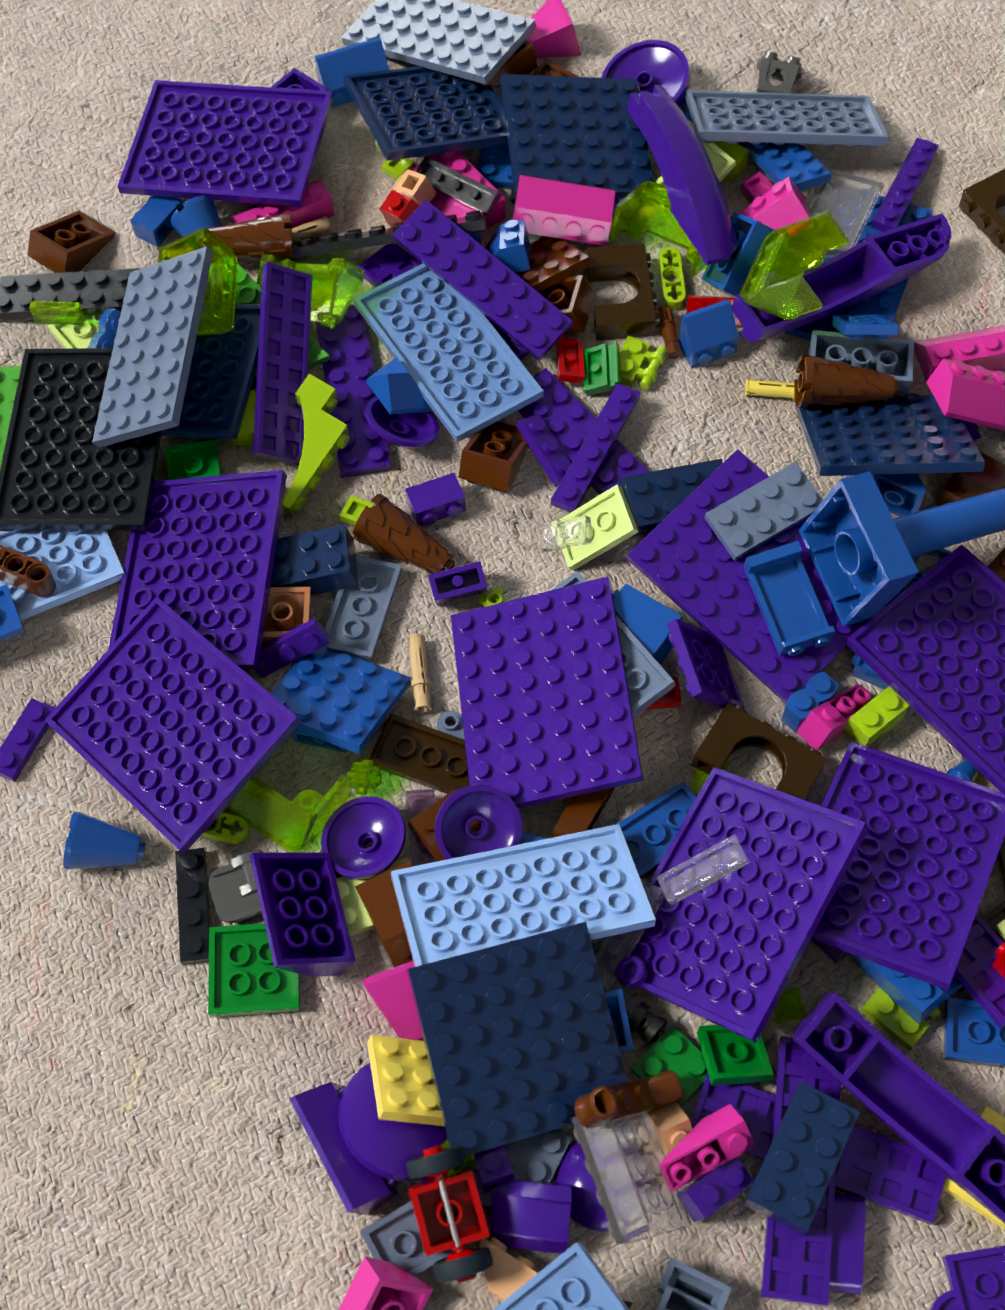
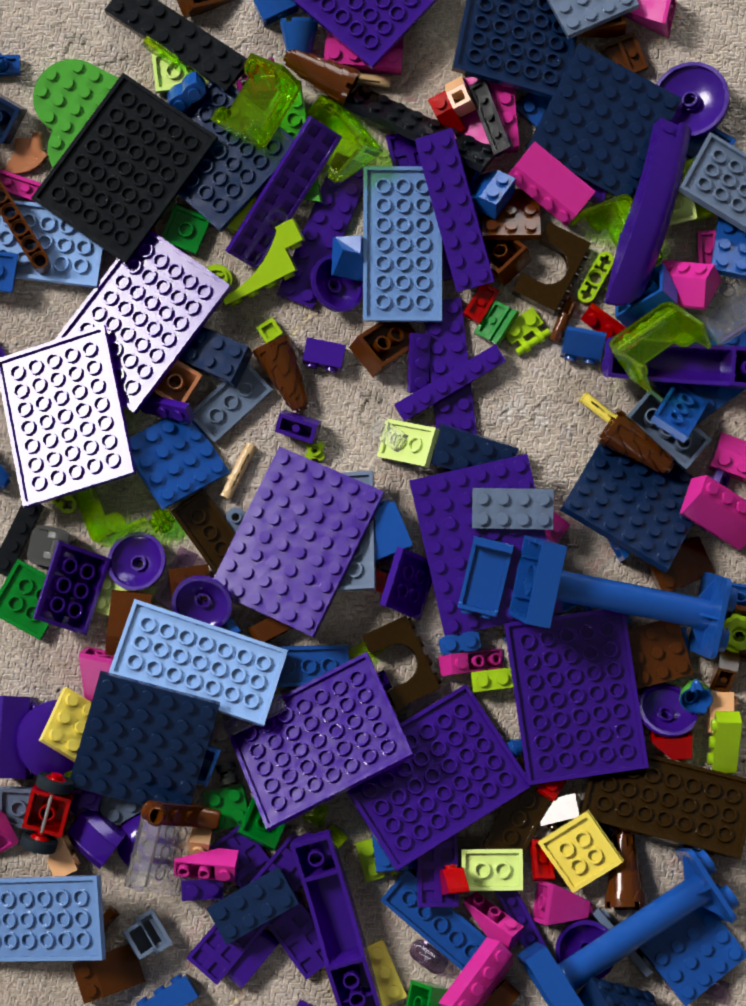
camera: 30 degrees right, 20 degrees up
sand blue plate [92,247,213,447] -> none
dark purple tile [616,956,648,988] -> none
clear plate [657,834,750,905] -> none

